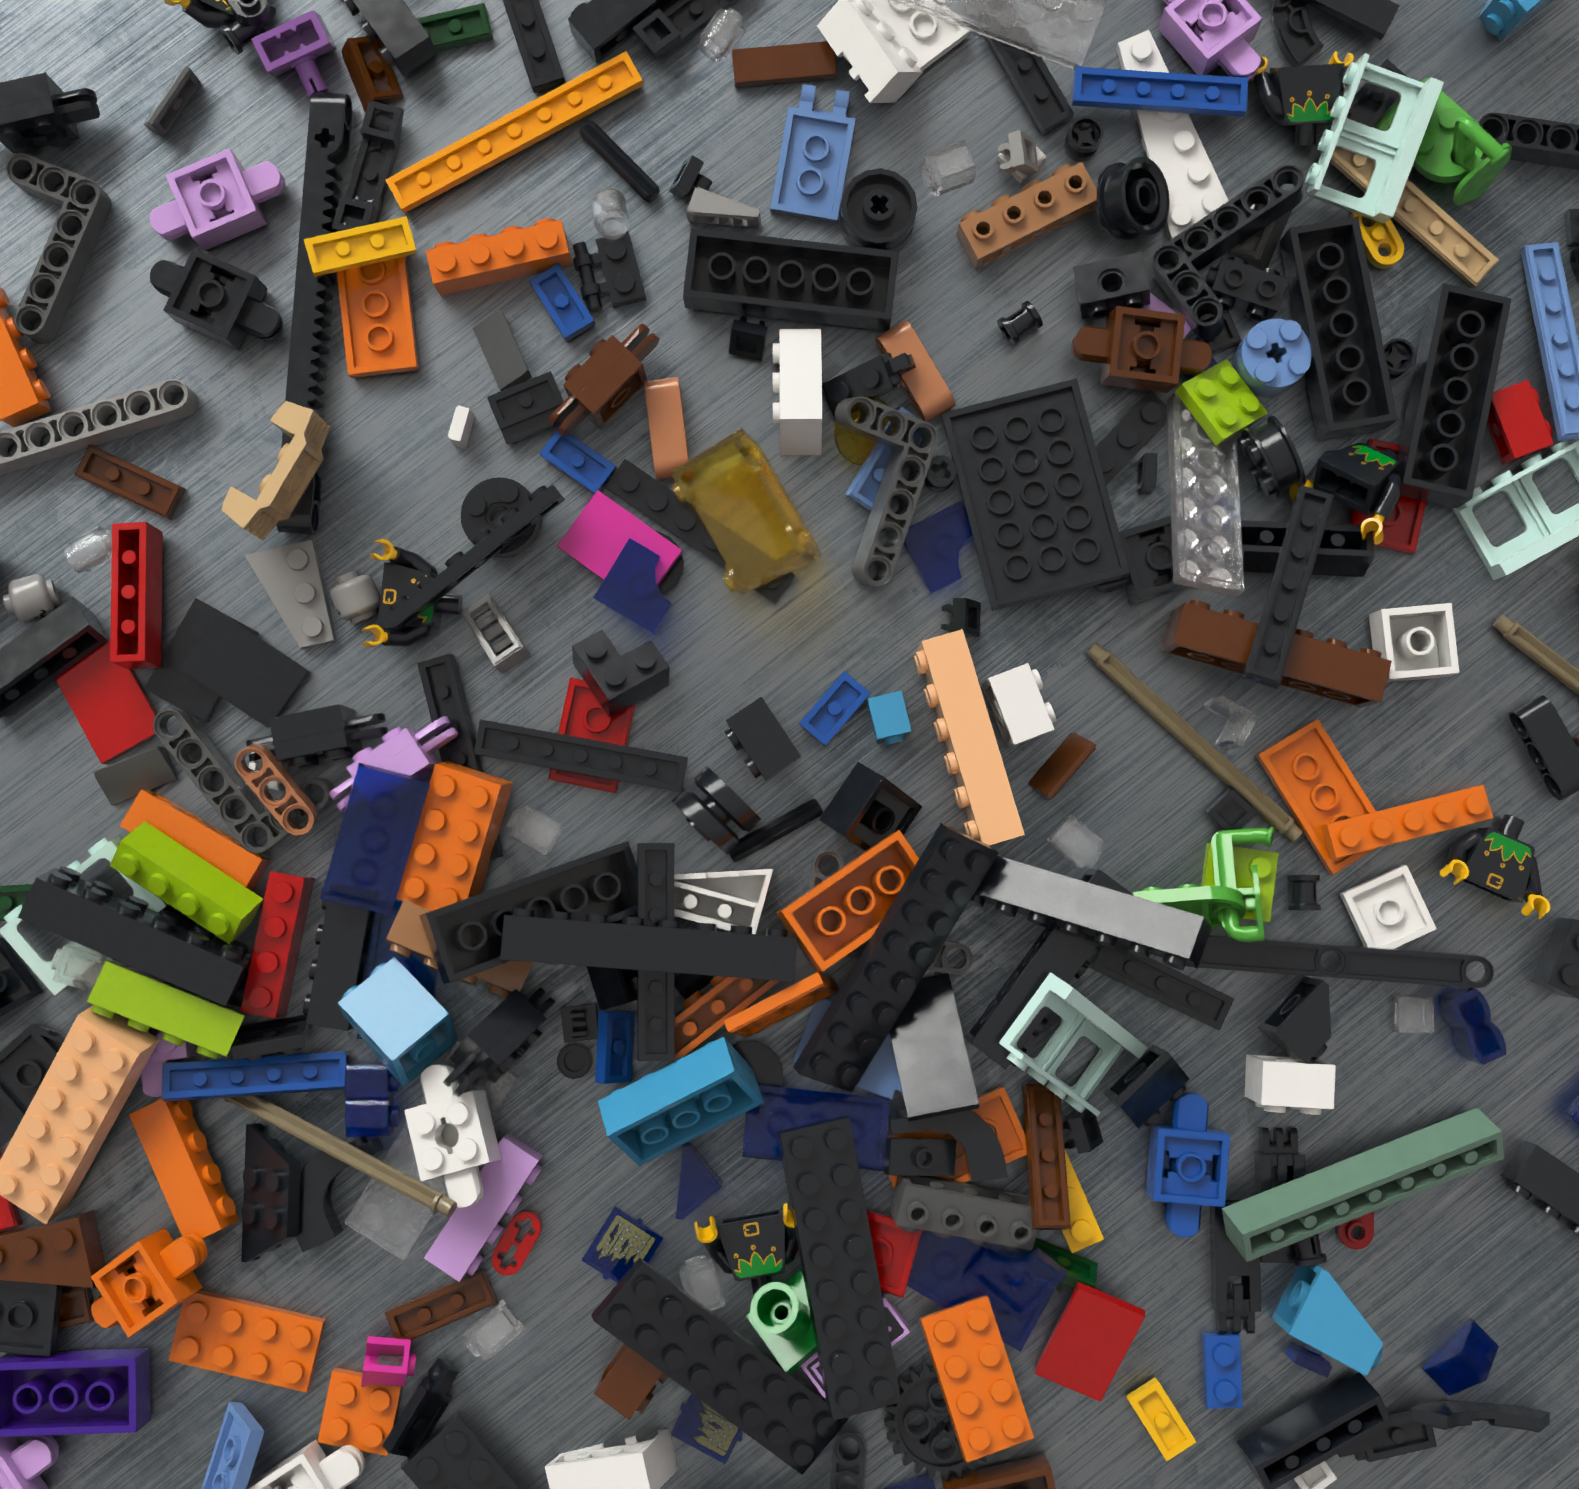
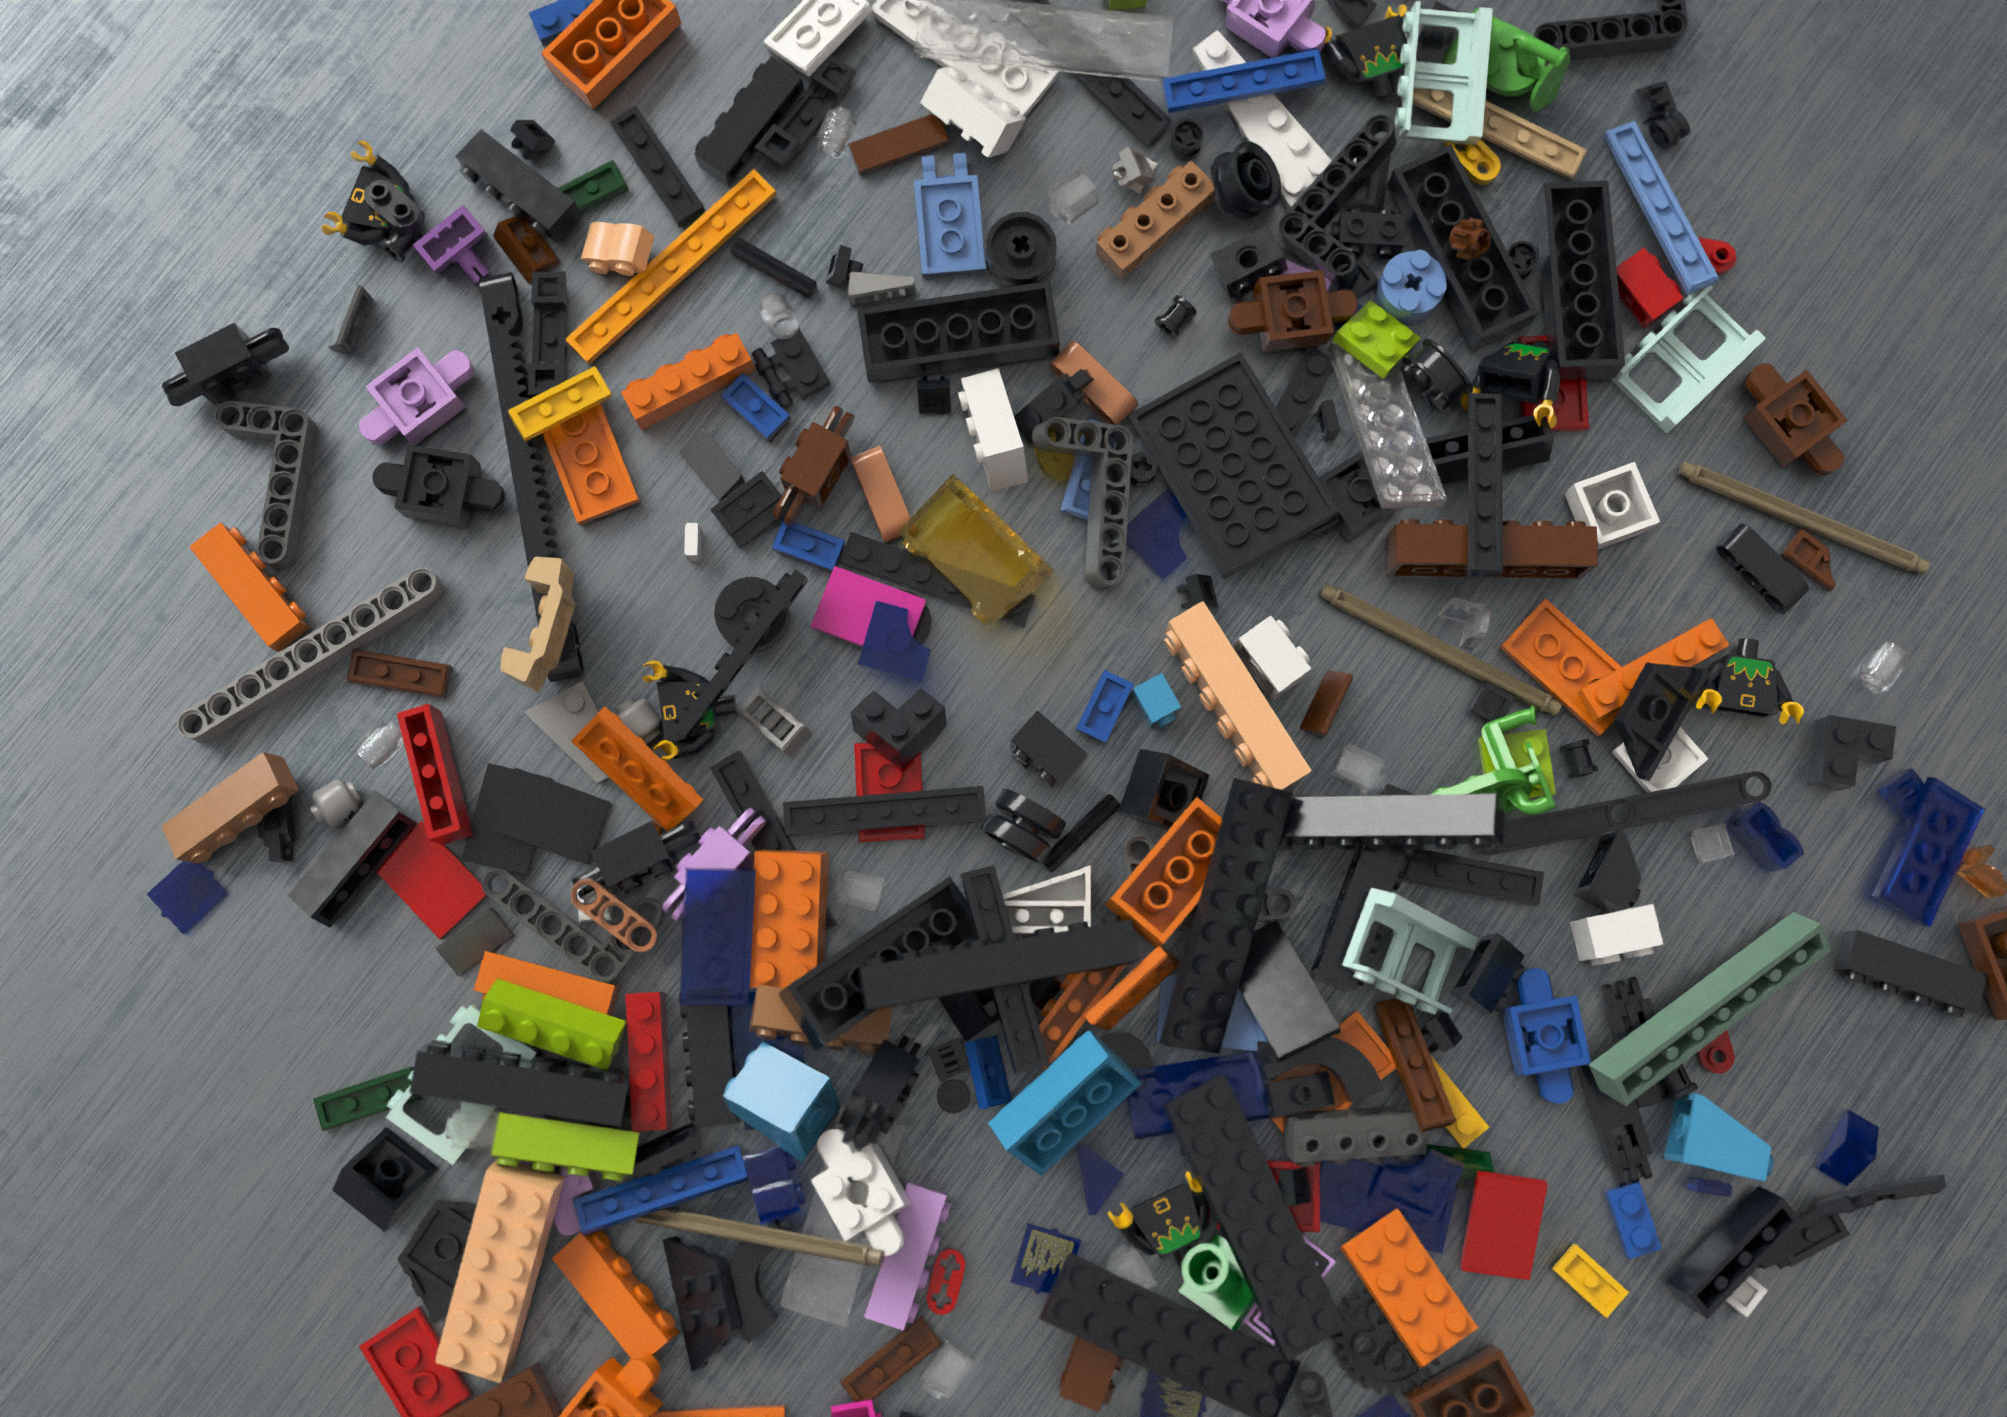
camera: 15 degrees left, 5 degrees down
none -> orange plate [571,706,704,831]
none -> light nougat brick [581,222,654,276]
none -> black plate [1278,1167,1311,1206]
none -> reddish brown gear [1449,218,1491,260]
none -> black wing [1614,662,1711,781]

